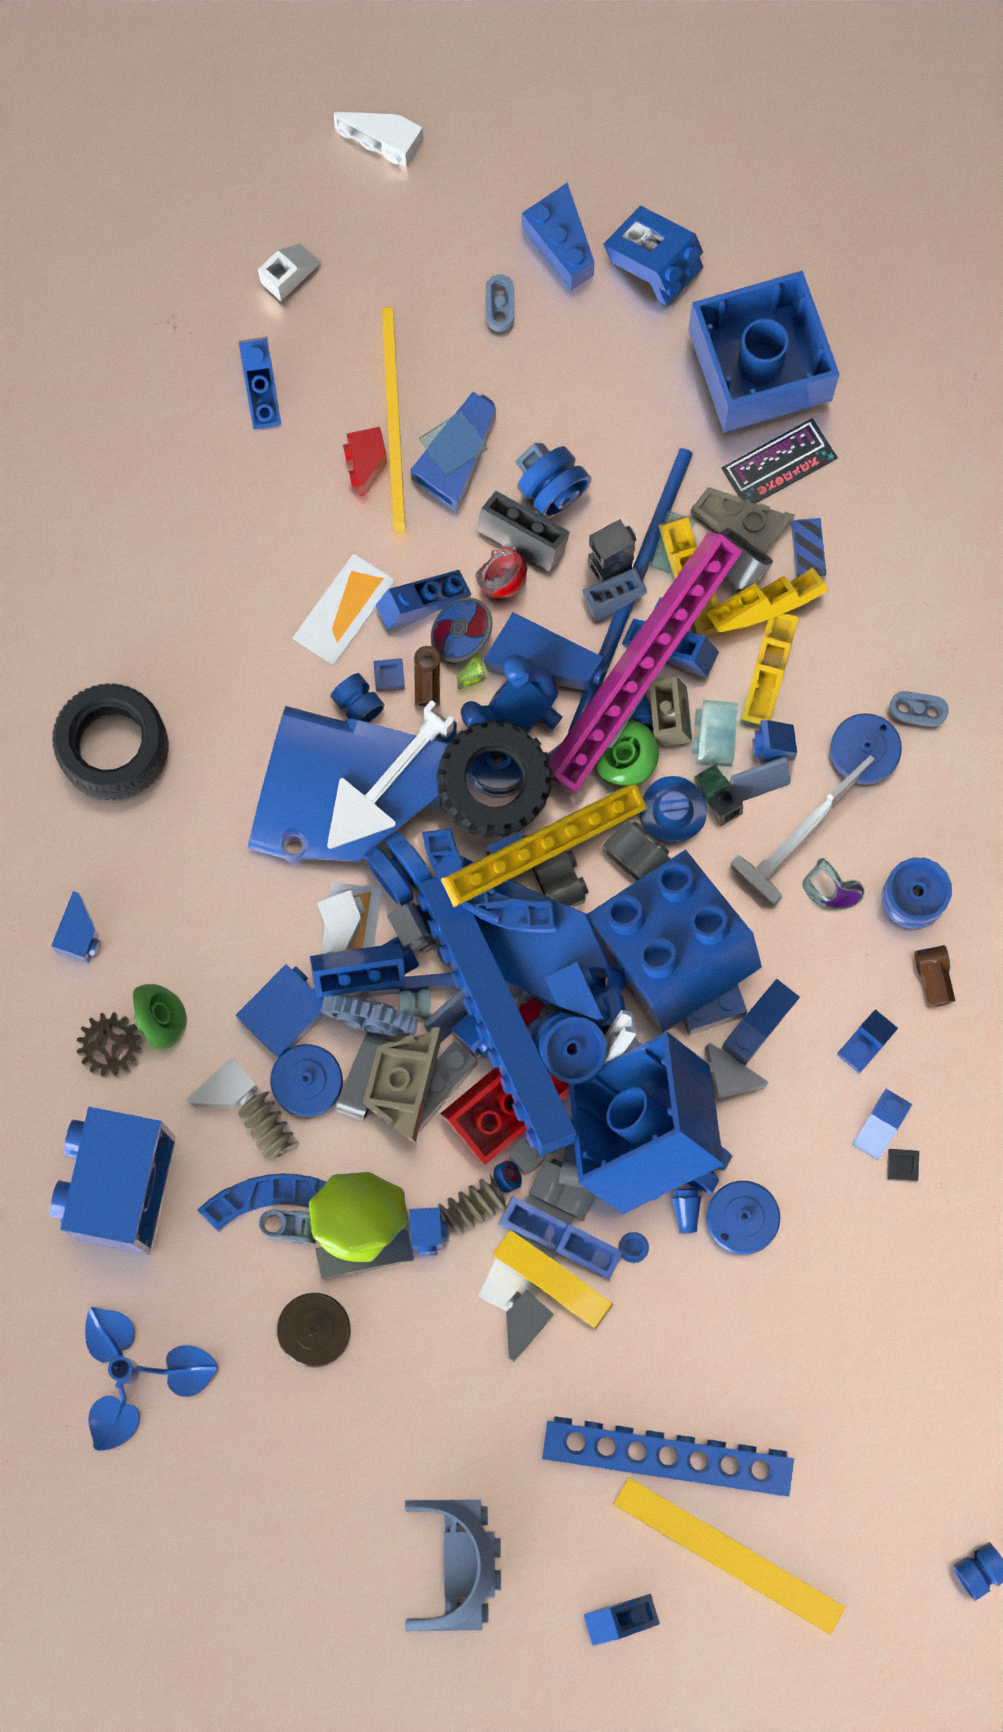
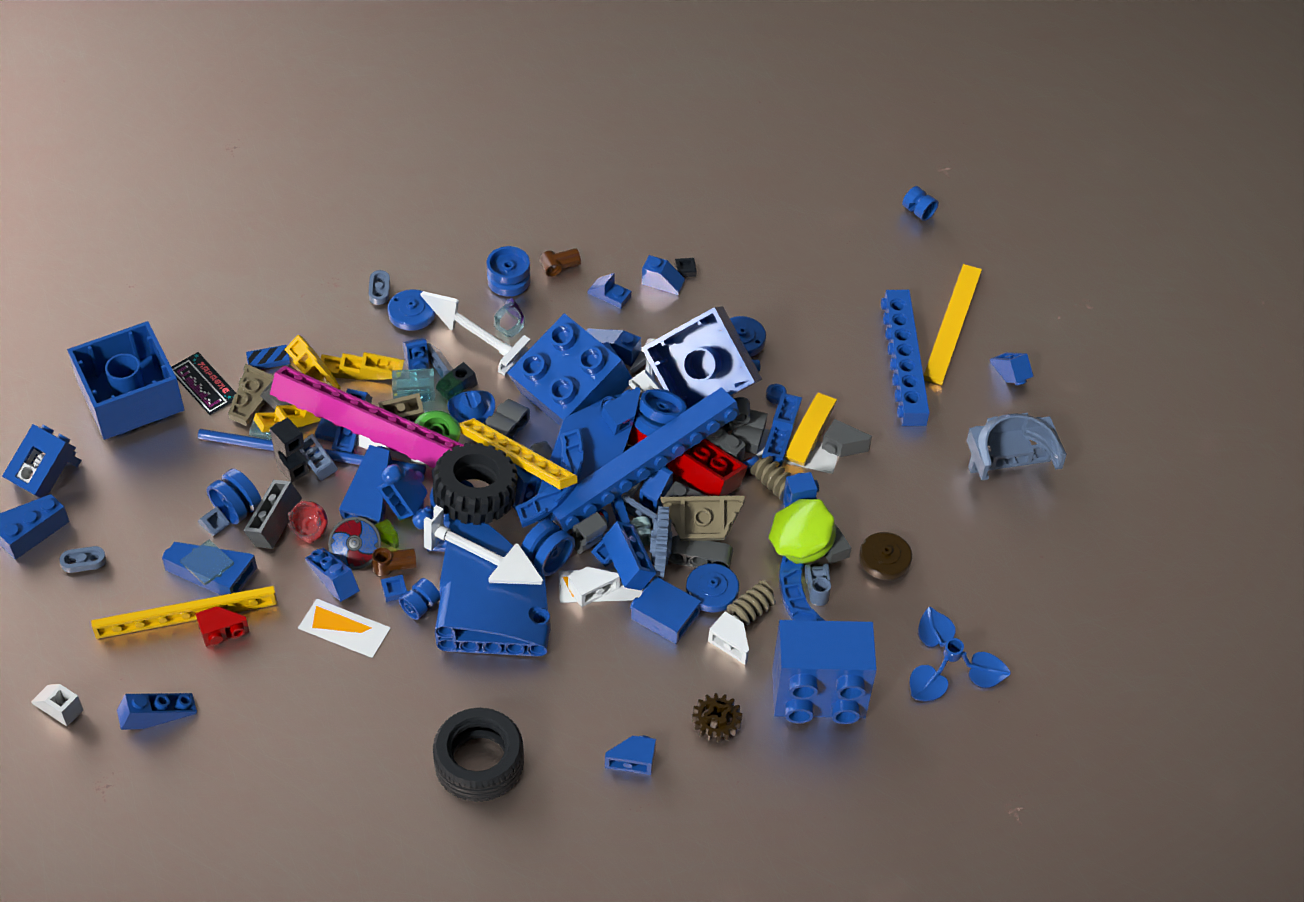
camera: 105 degrees left, 25 degrees down
bright green hat [133,984,187,1049] -> none

